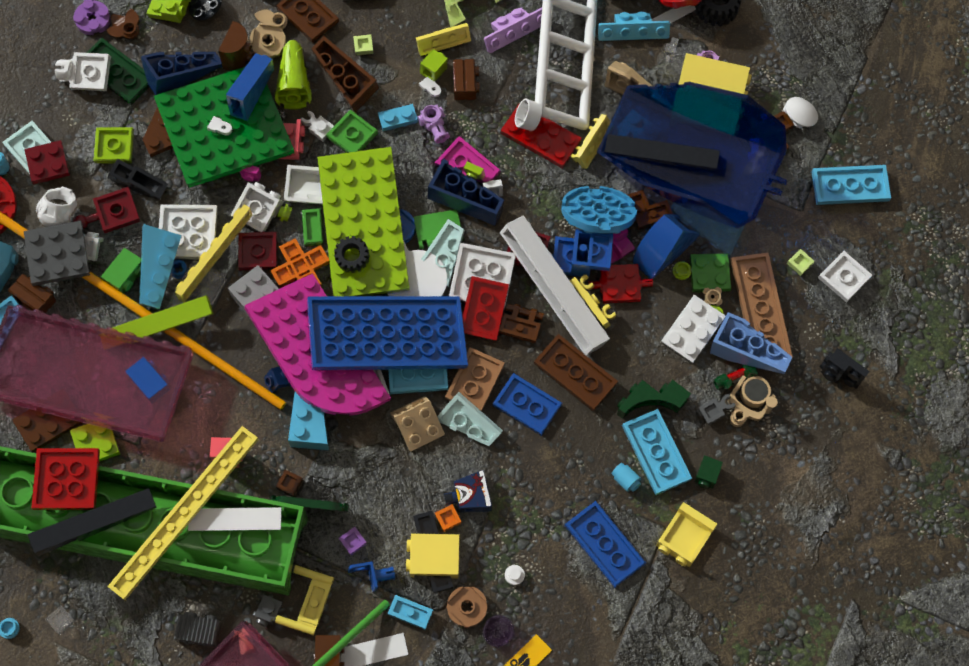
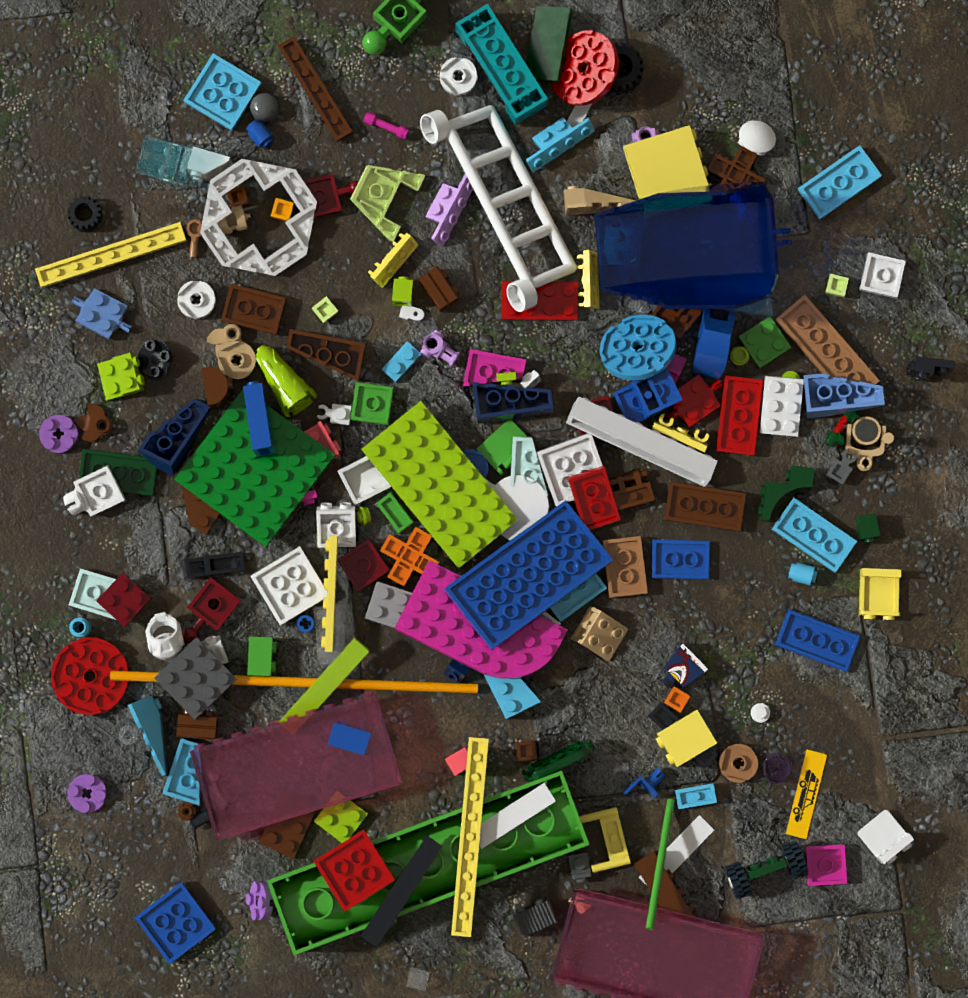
camera: 30 degrees left, 15 degrees up
lime plate [93,127,134,163] -> none
medium azure wedge [139,224,181,310] -> none
white piece [207,116,232,135] -> none
black tyre [334,236,370,273] -> none
medium lavender plate [339,527,367,556] -> none
light aqua wing [437,392,503,446] -> none
black slope [604,134,720,171] -> none
tan plate [703,287,722,306] -> none
none -> red plate [716,375,763,456]

